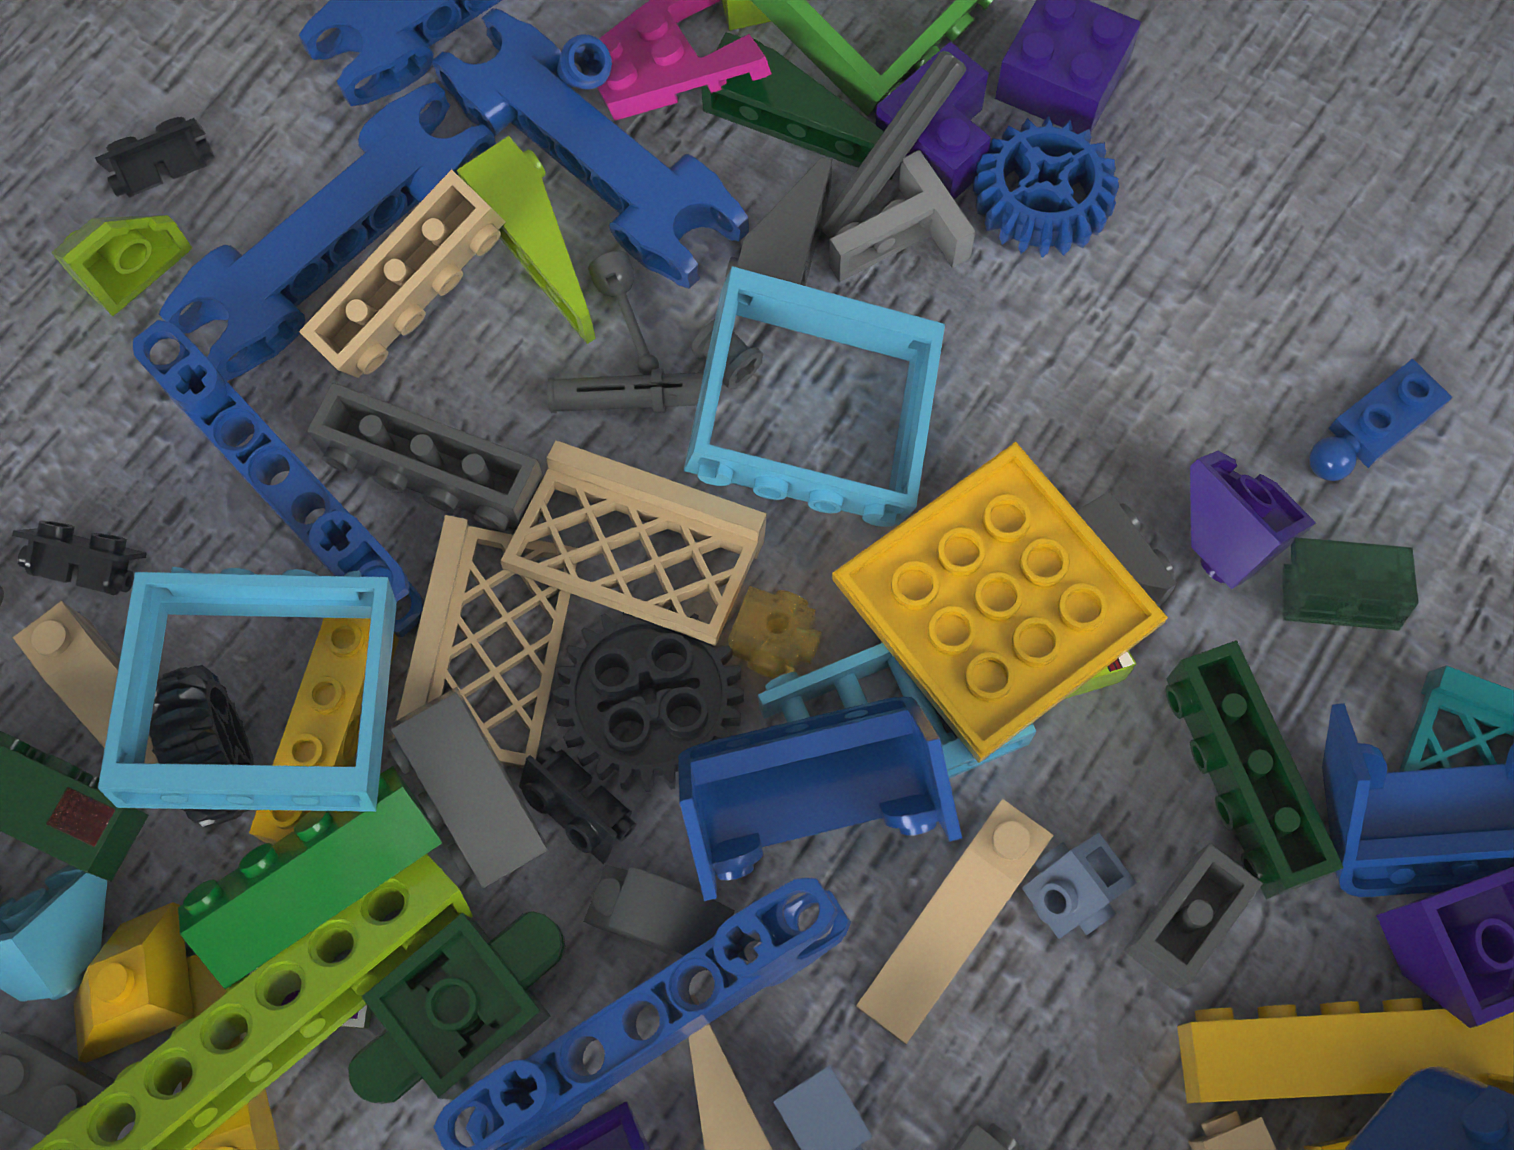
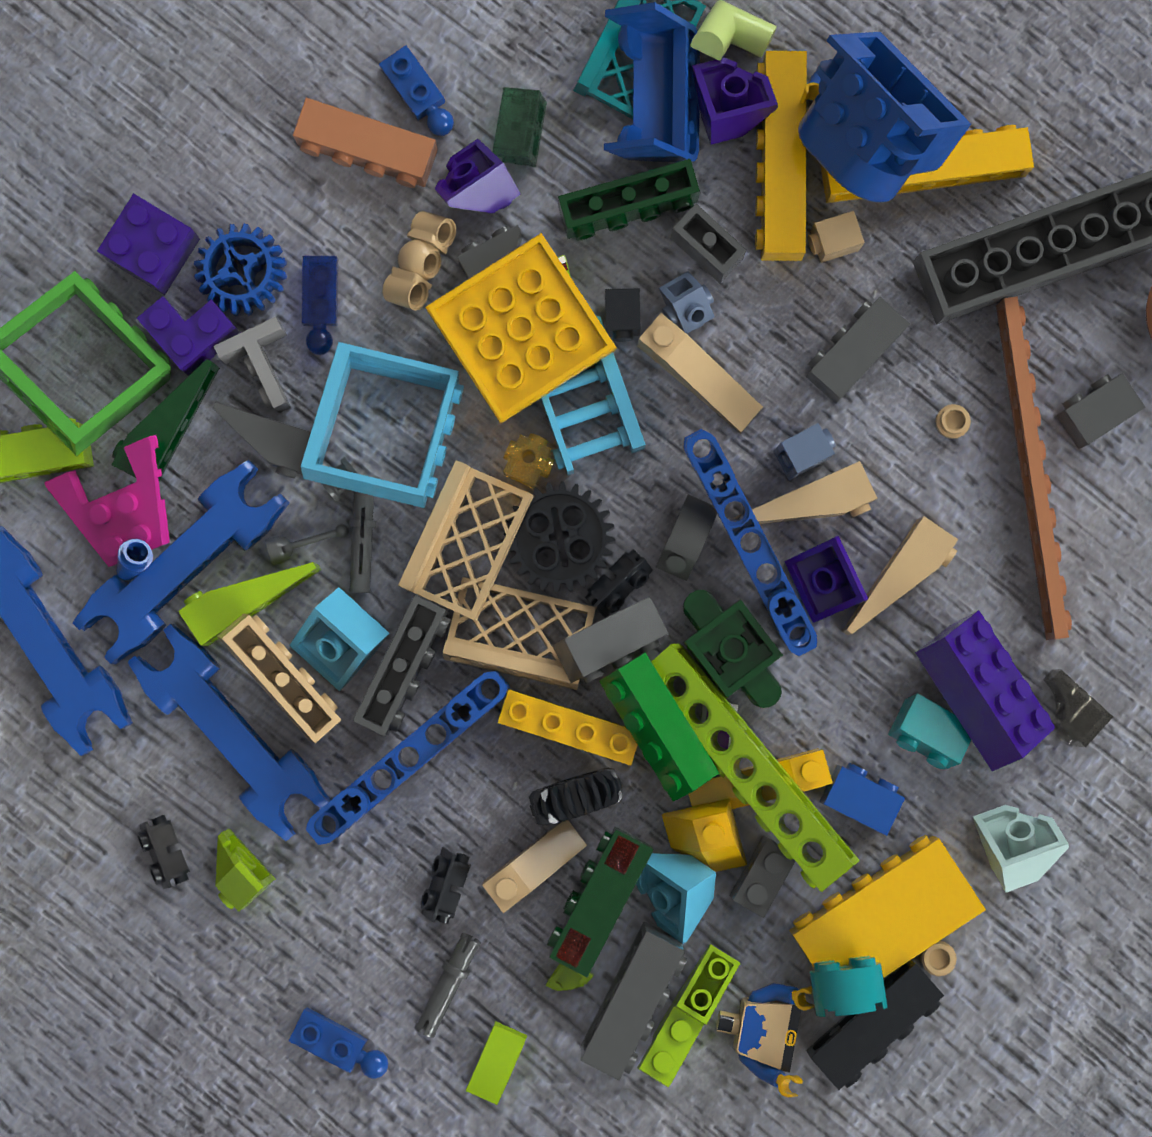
camera: 90 degrees left, 15 degrees up
medium azure window [98,567,397,812] -> none
blue windscreen [678,697,962,901] -> none
dark grey axle [819,51,966,238] -> none
none -> medium azure slope [289,587,390,691]
none -> nougat brick [293,97,438,188]
none -> clear blue plate [302,256,339,355]
none -> tan piece [383,211,456,311]
none -> black brick [605,288,641,342]

